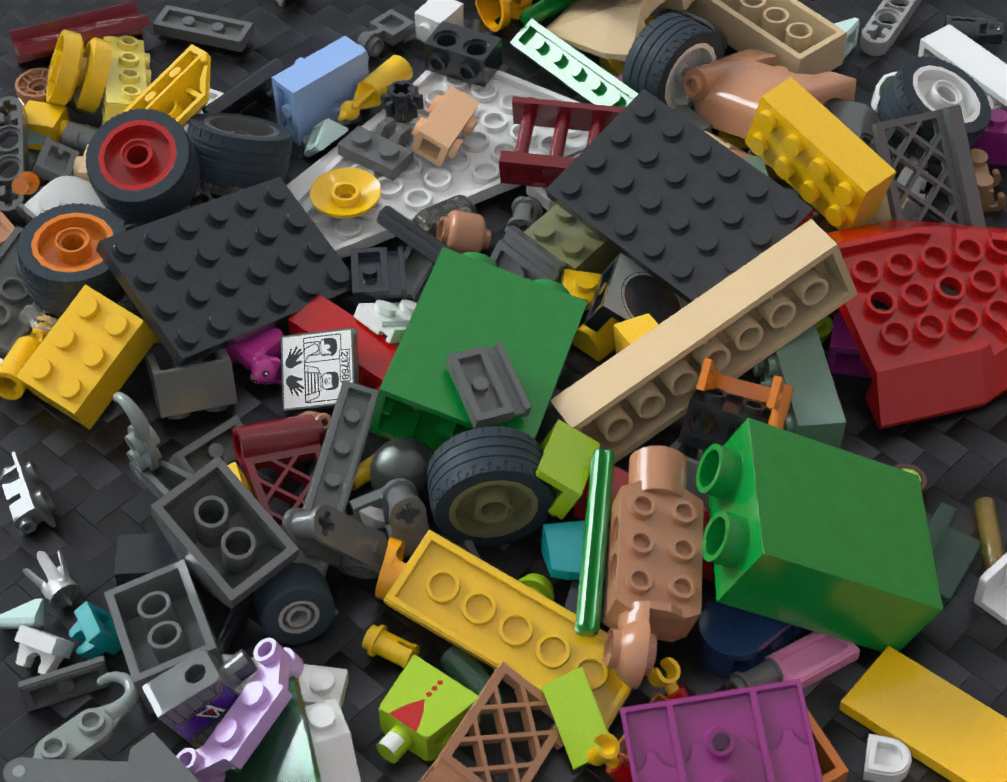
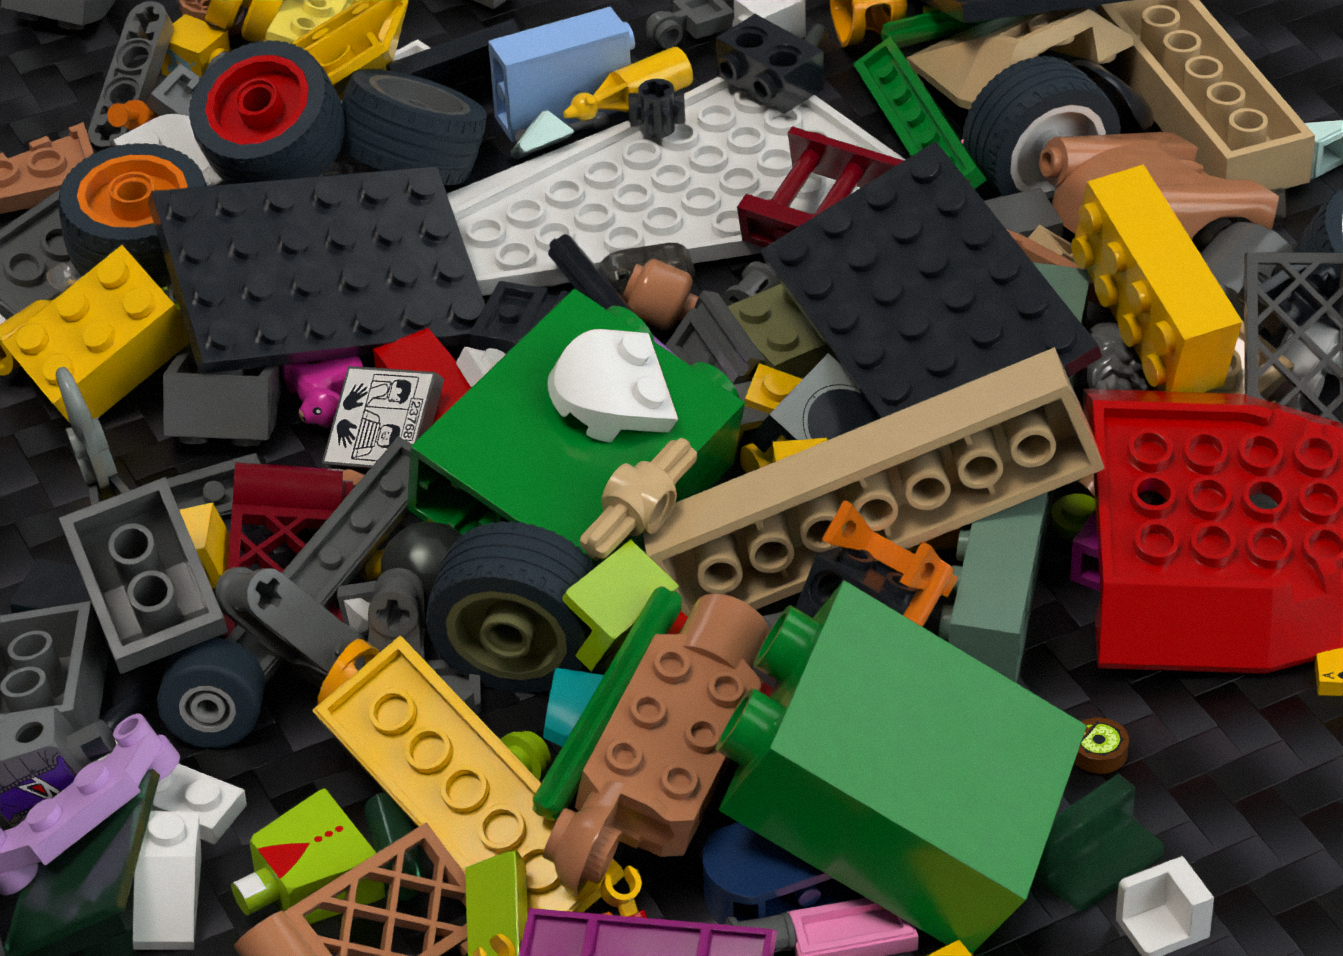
camera: 20 degrees right, 5 degrees down
yellow dish [310,167,381,219] -> none
dark grey hinge [337,117,414,180] -> none
yellow pin [362,624,420,669] -> none
light nougat brick [411,85,480,168] -> none
dark grey plate [445,342,532,429] -> none
clear yellow piece [974,497,1004,571] -> none
none -> white slope [548,329,678,443]
none -> tan axle [580,438,697,560]

